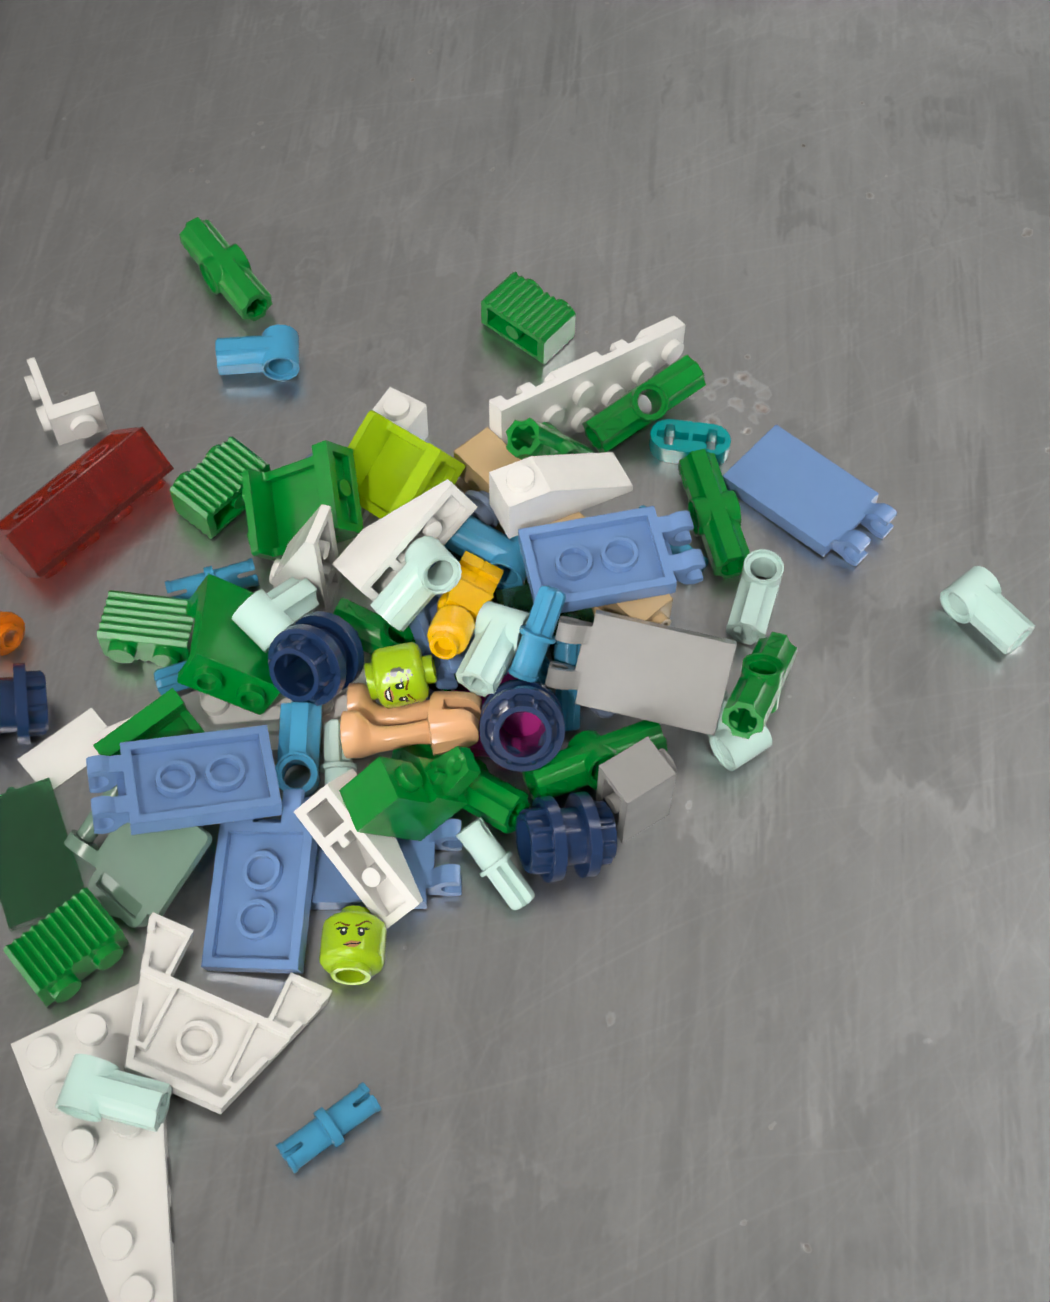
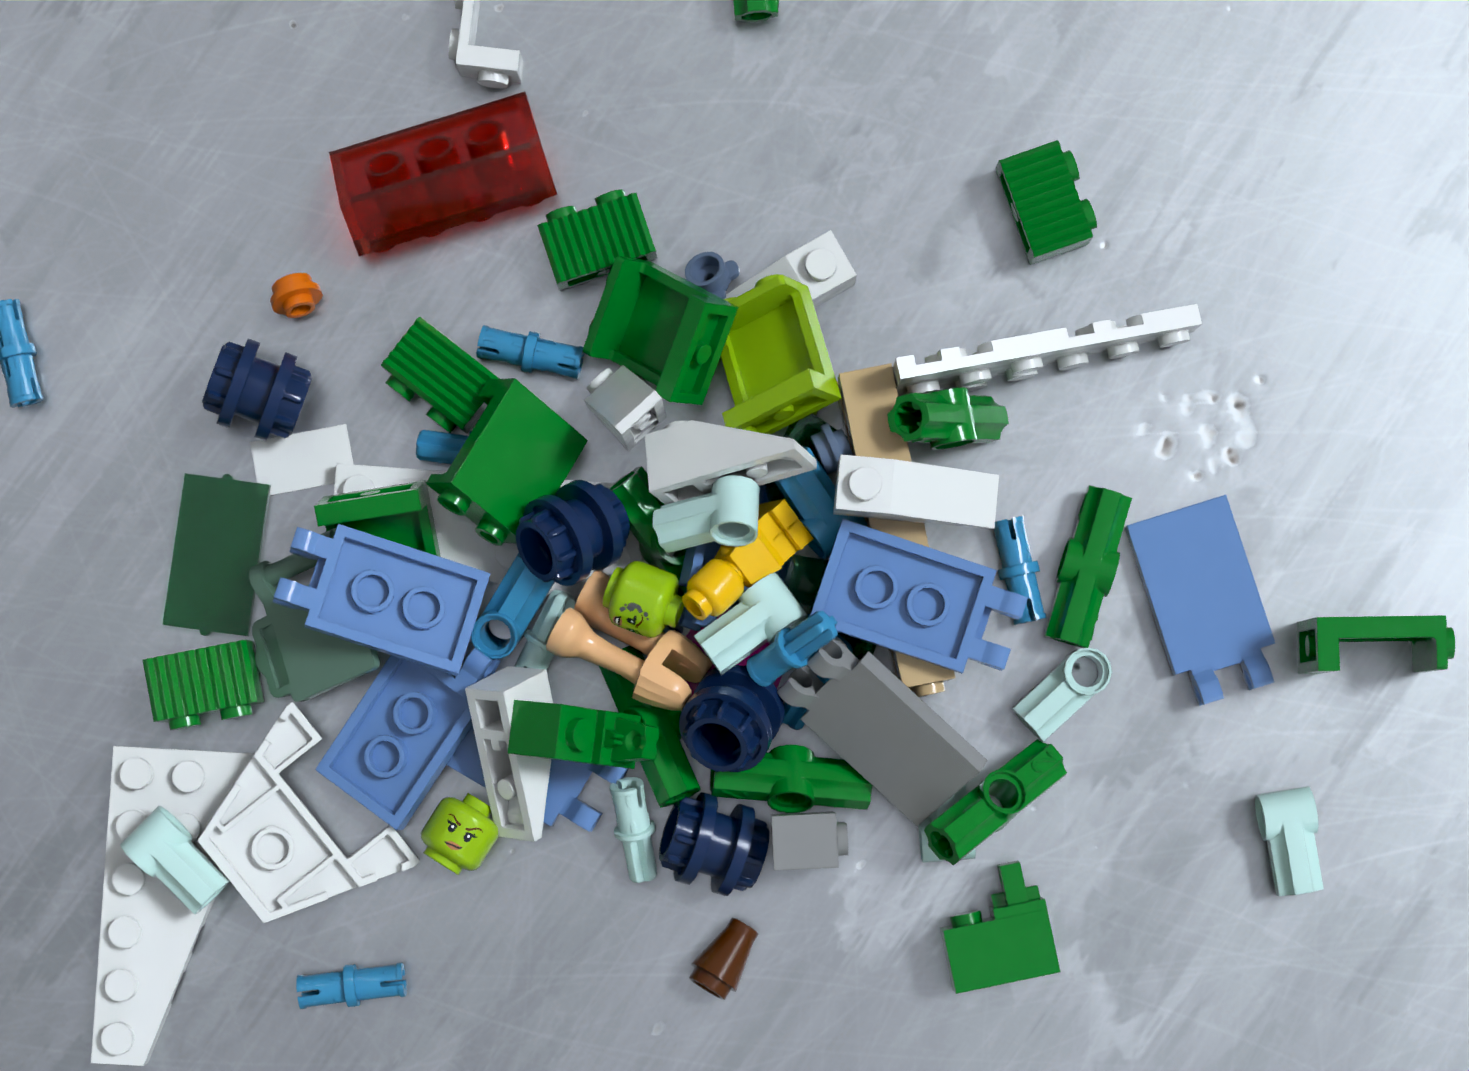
camera: 35 degrees right, 25 degrees up
dark azure piece [215,325,300,381] -> none
light aqua piece [232,577,319,653] -> none
green piece [582,354,706,453] -> none
teal beam [649,419,731,466] -> none
none -> reddish brown cone [689,917,759,1000]
none -> green hinge [940,860,1061,994]
none -> green panel [1297,615,1455,674]

